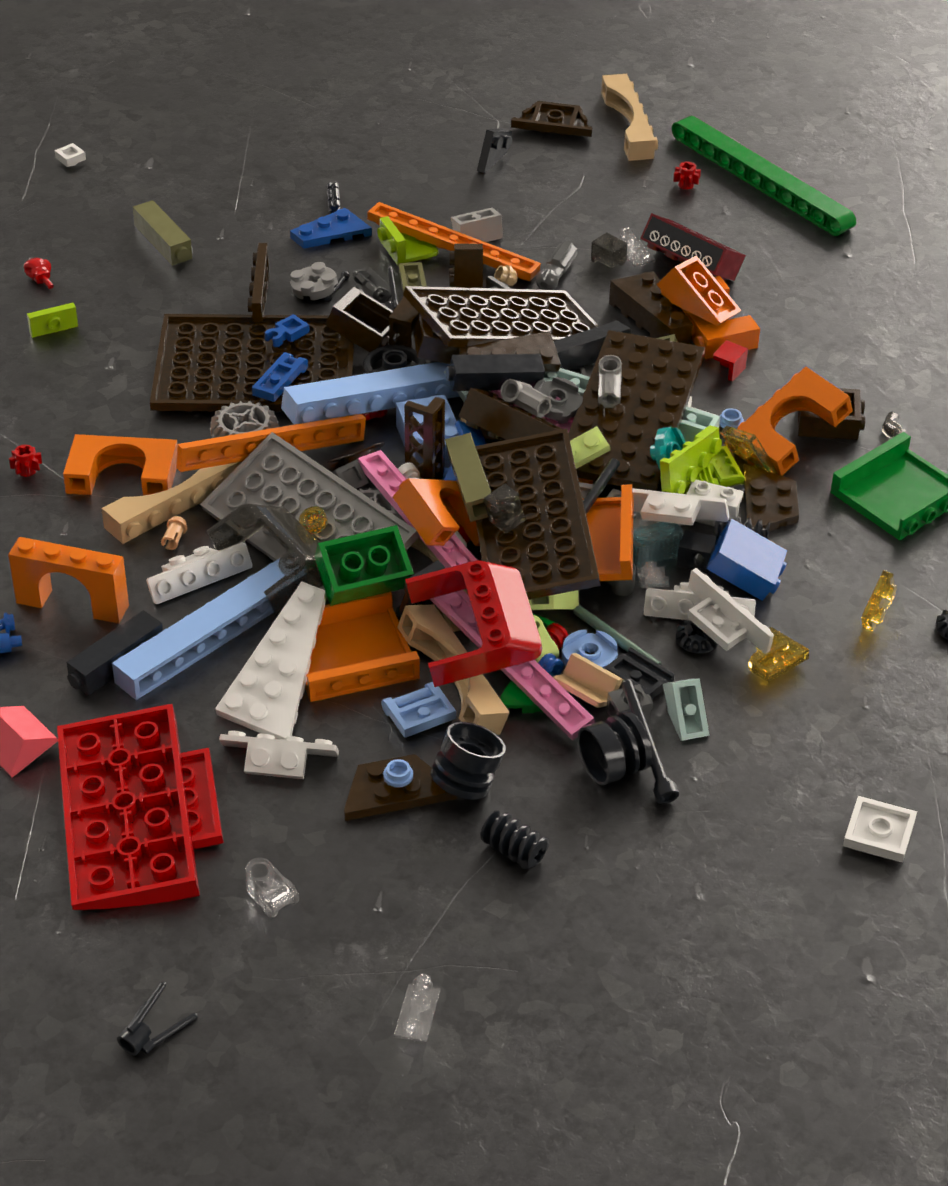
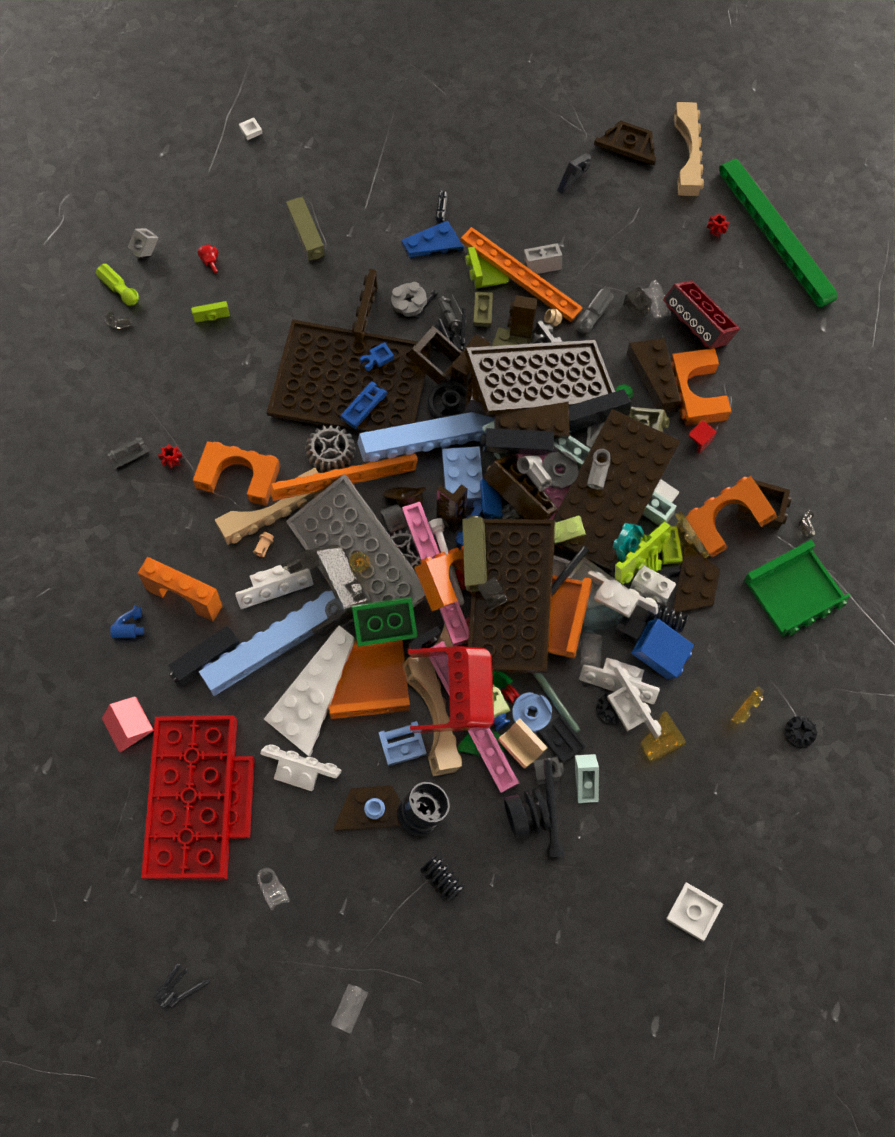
camera: 10 degrees right, 25 degrees up
orange slope [656,256,741,326] -> none
light blue plate [719,408,744,431] -> none

